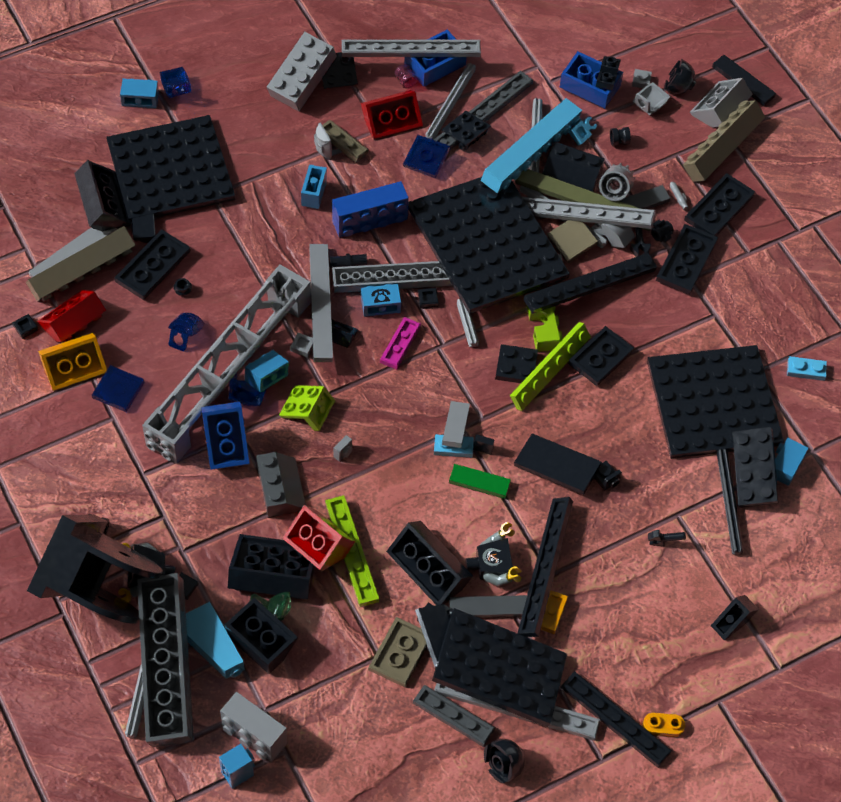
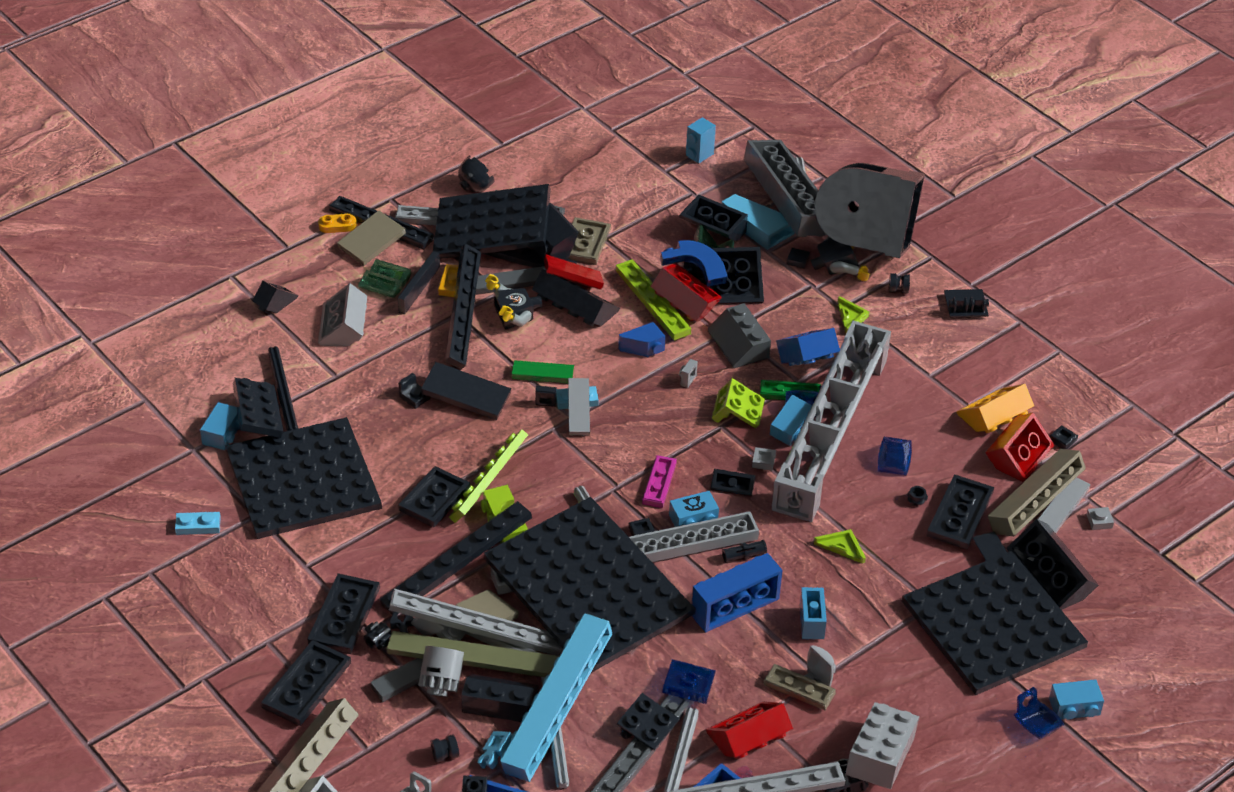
camera: 170 degrees right, 15 degrees down
clear blue tile [92,365,145,412] -> none
light grey brick [220,692,288,762] -> none
light grey tile [309,244,333,362] -> none
black plate [495,344,538,383] -> none
black bar [648,530,686,546] -> none
light grey piece [670,182,689,211] -> none
none -> light grey slope [318,283,367,346]
none -> dark tan tile [337,211,406,266]
none -> clear green slope [358,259,412,298]
none -> black tile [398,251,440,314]
none -> red tile [544,254,604,290]
none -> blue slope [618,322,665,357]
none -> blue arch [660,240,727,287]
none -> green tile [760,380,821,403]
none -> lime tile [814,529,866,563]
none -> lime tile [837,296,869,333]
none -> black hinge [944,289,989,318]
none -> light grey plate [1086,507,1114,530]

